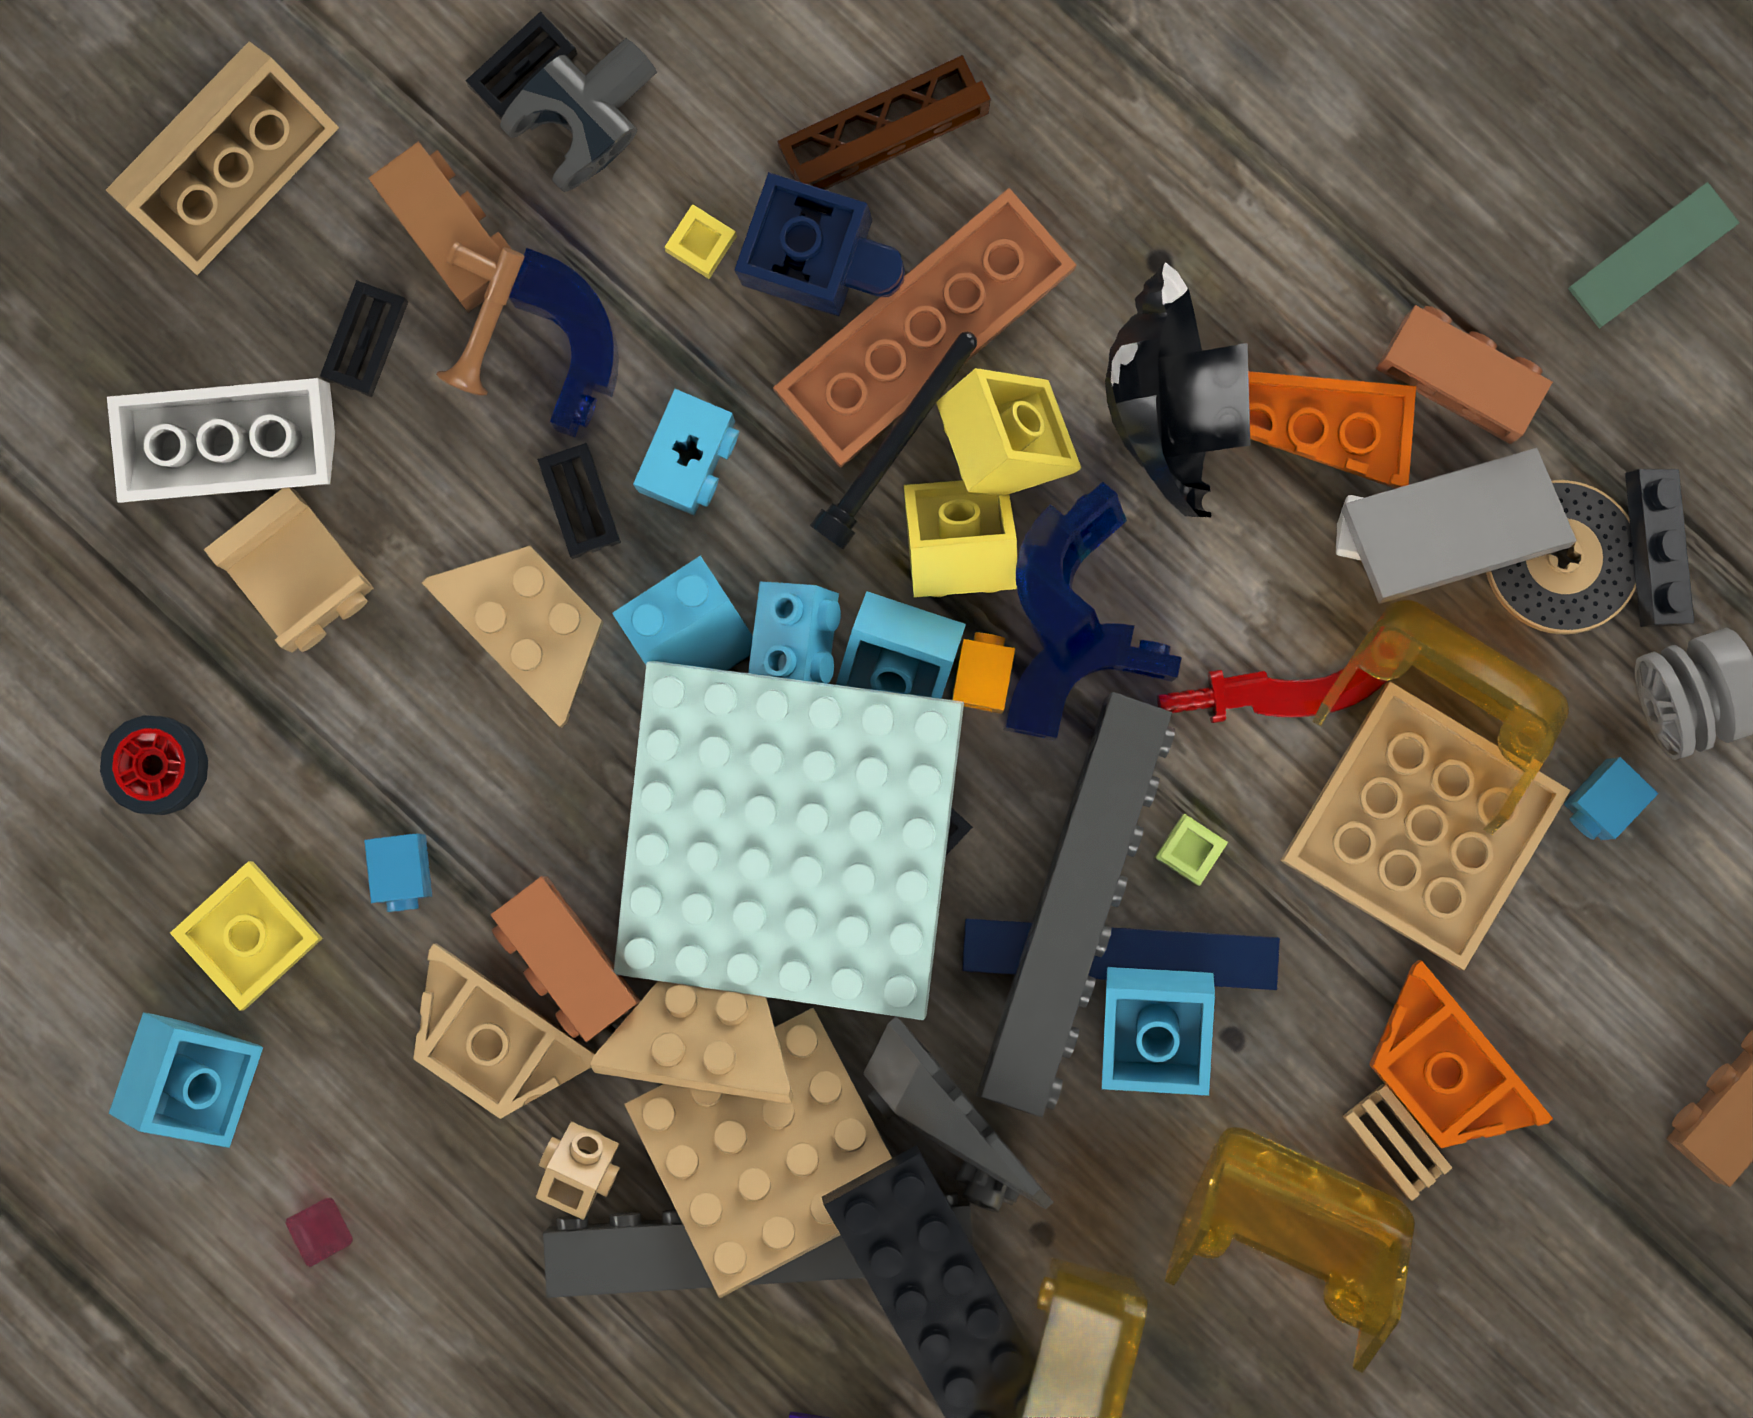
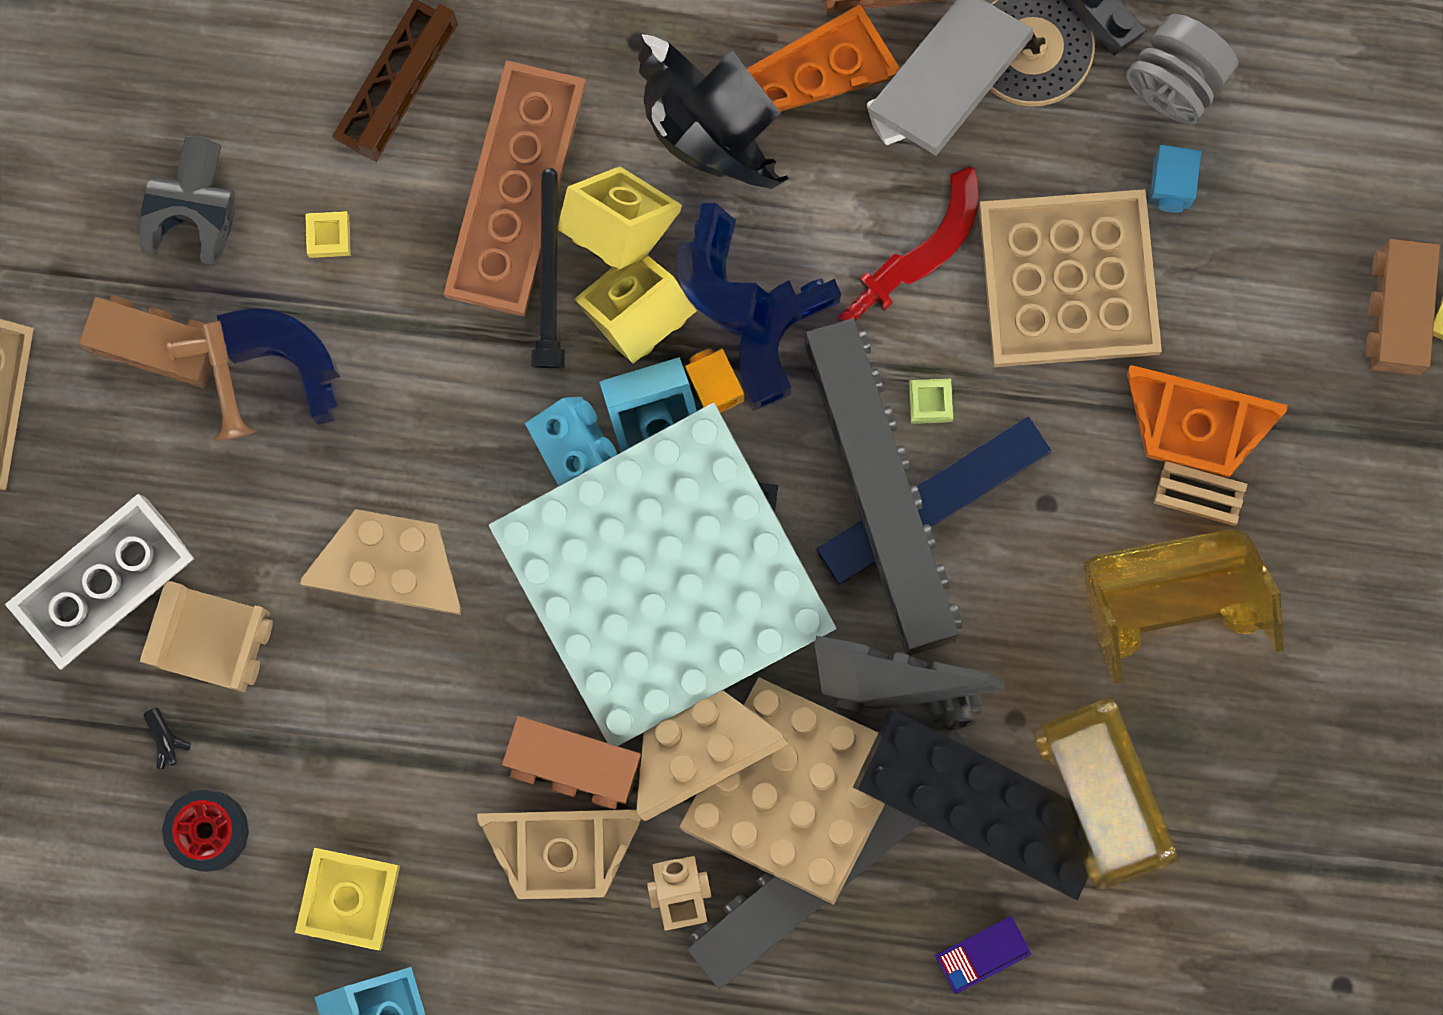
camera: 30 degrees left, 5 degrees down
black tile [320,280,408,397] -> none
dark azure brick [364,834,432,912] -> none
black tile [466,11,578,120] -> none
black tile [537,443,621,559] -> none
medium azure slope [612,555,753,671] -> none
medium azure brick [633,389,739,516] -> none
dark blue brick [734,172,905,316] -> none
medium azure brick [1102,967,1215,1096] -> none
clear yellow windscreen [1312,600,1569,835] -> none
none -> black bar [143,708,191,769]

